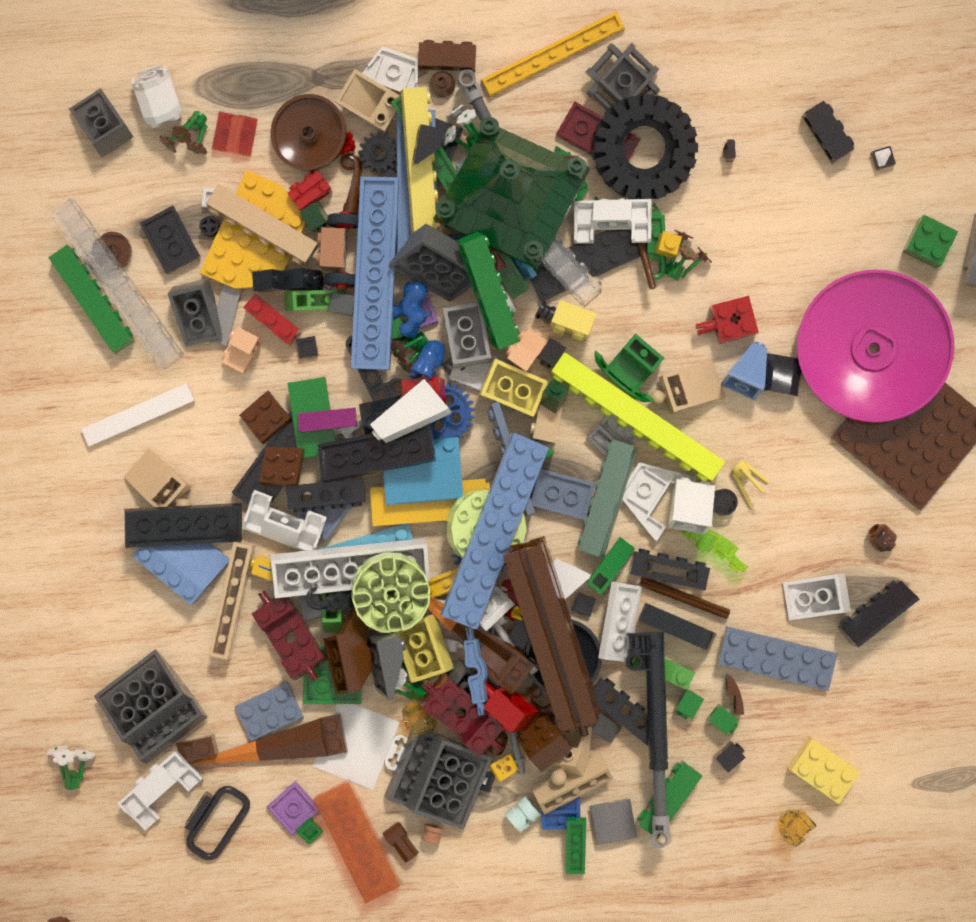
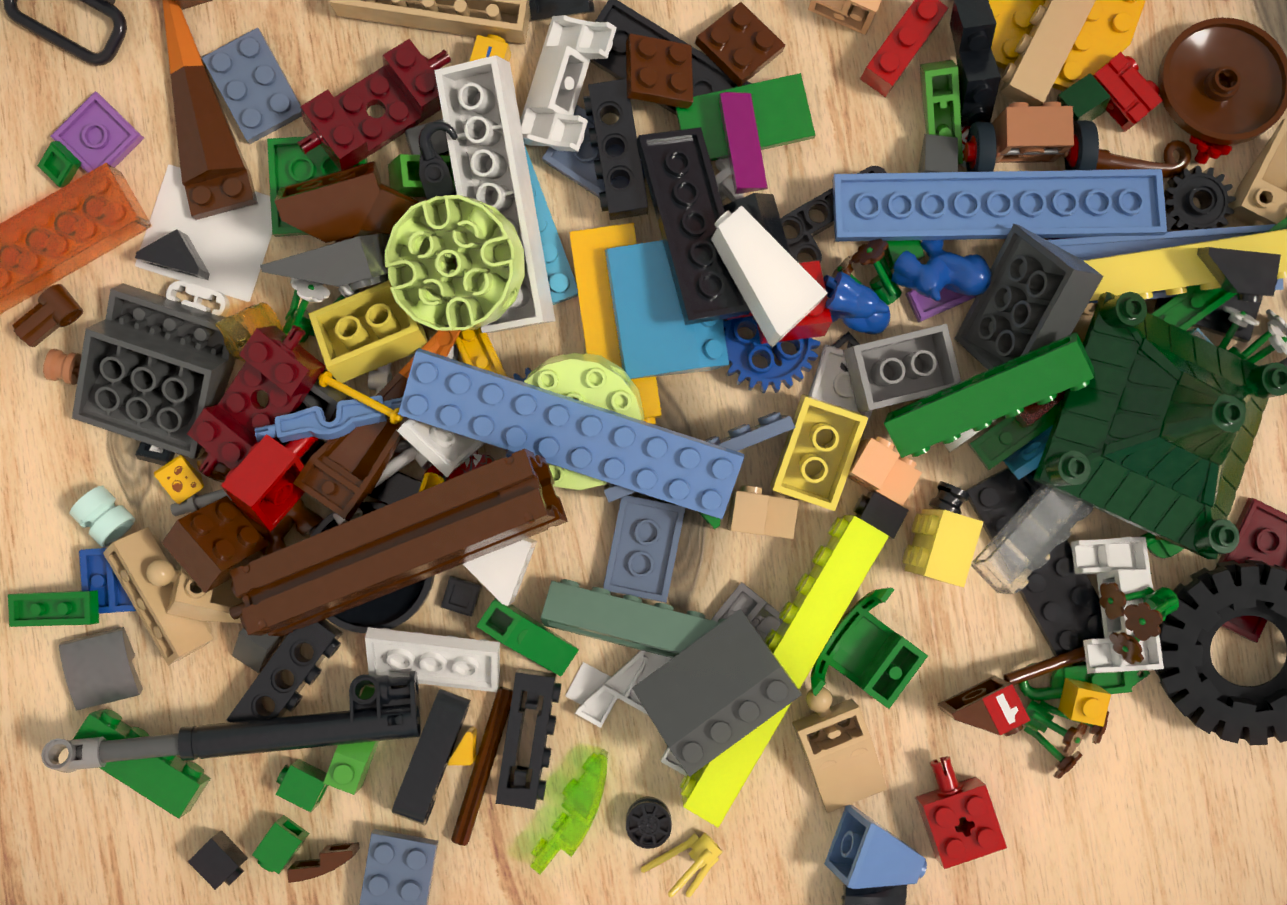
camera: 85 degrees right, 0 degrees up
black tile [296,336,319,359] -> none
dark green brick [540,379,569,413] -> none
white slope [668,478,715,535] -> none
black tile [723,139,736,162] -> none
none -> black slope [135,229,210,280]
none -> yellow axle [318,371,404,424]
none -> yellow slope [447,727,477,765]
none -> white sticker [565,662,611,704]
none -> dark grey slope [632,609,802,777]
none -> slope [938,675,1031,736]
none -> reddish brown plant [1100,582,1179,664]

